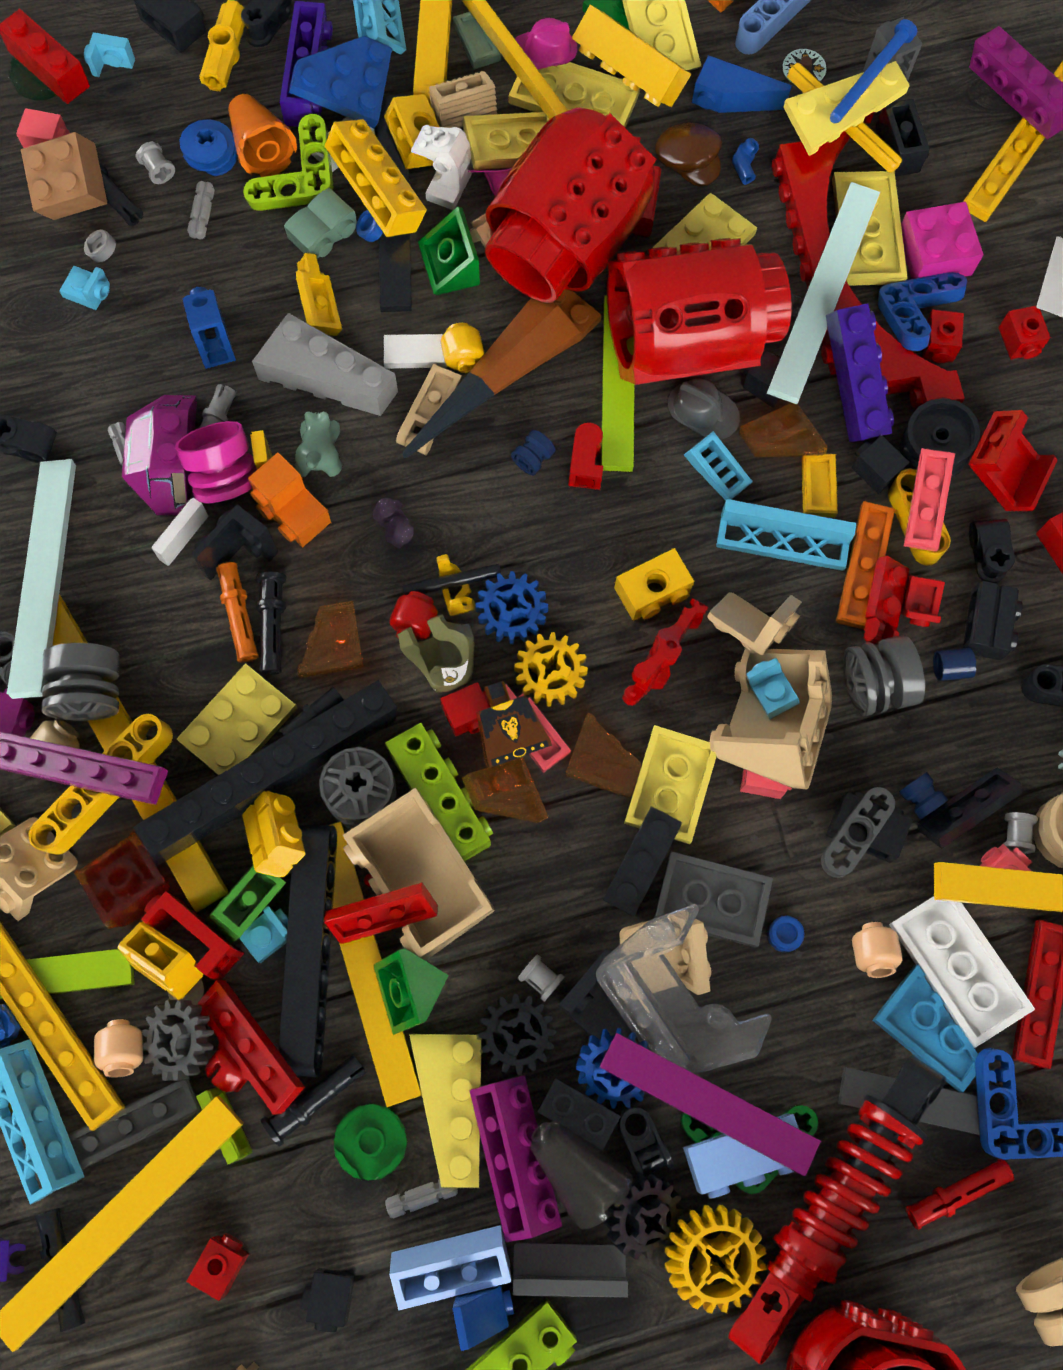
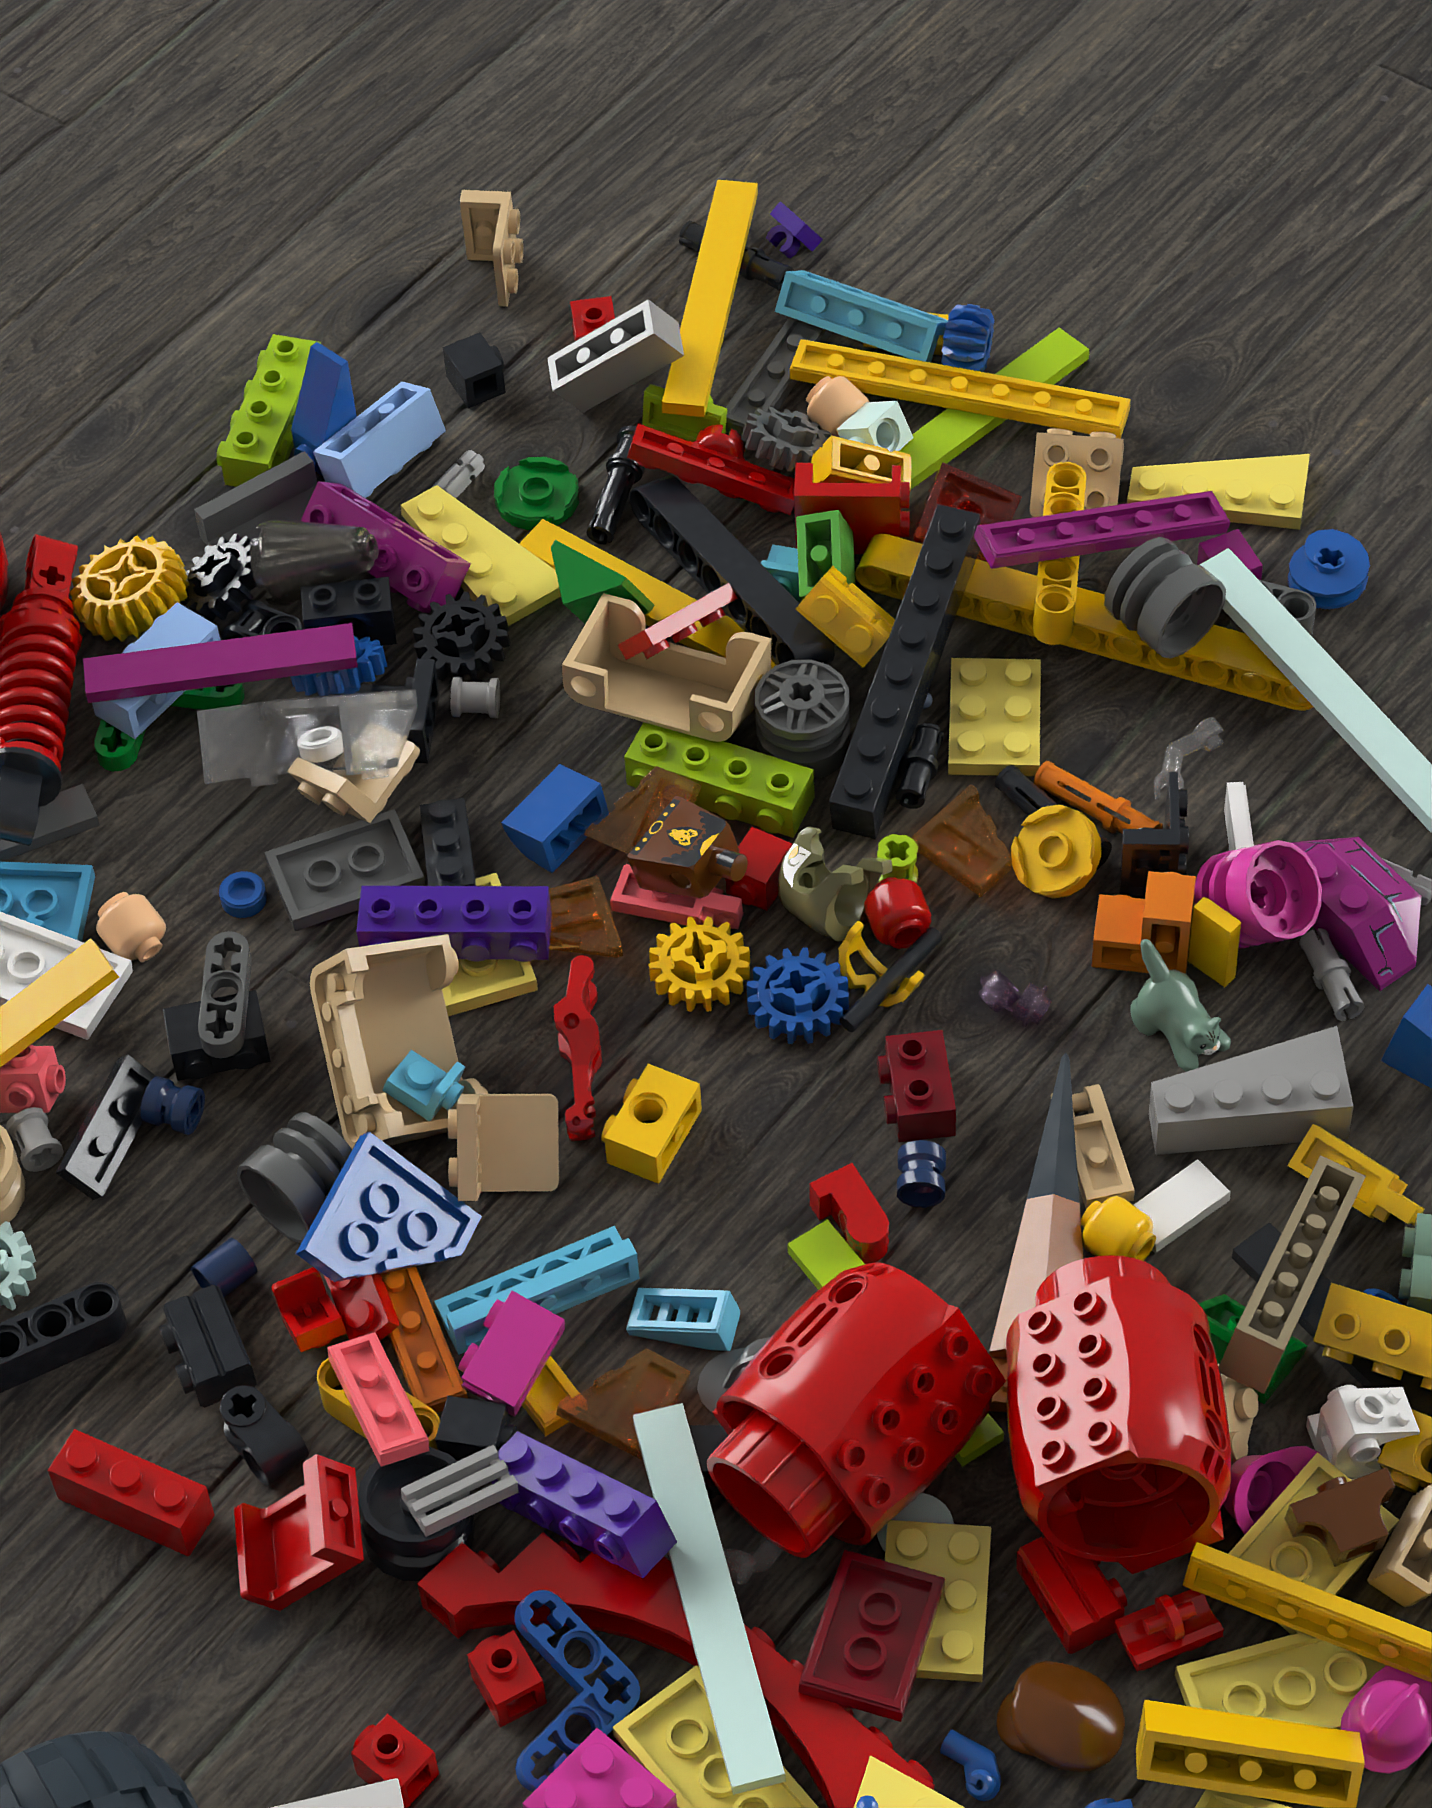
camera: 150 degrees right, 20 degrees down
none -> plate [296,1131,482,1282]
none -> white tile [297,726,345,763]
none -> dark purple brick [356,886,552,962]
none -> light grey tile [401,1445,518,1537]
none -> dark pink brick [458,1290,565,1416]
none -> blue brick [501,764,609,873]
none -> light grey brick [547,300,684,413]
none -> dark red tile [798,1550,945,1722]
none -> light aqua brick [836,401,913,452]
none -> lime bush [877,834,918,884]
none -> dark red brick [877,1030,956,1142]
none -> yellow tile [1011,804,1101,899]
none -> clear arm [1154,717,1224,800]
none -> dark tan brick [1219,1155,1366,1394]
none -> reddish brown brick [1284,1467,1395,1567]

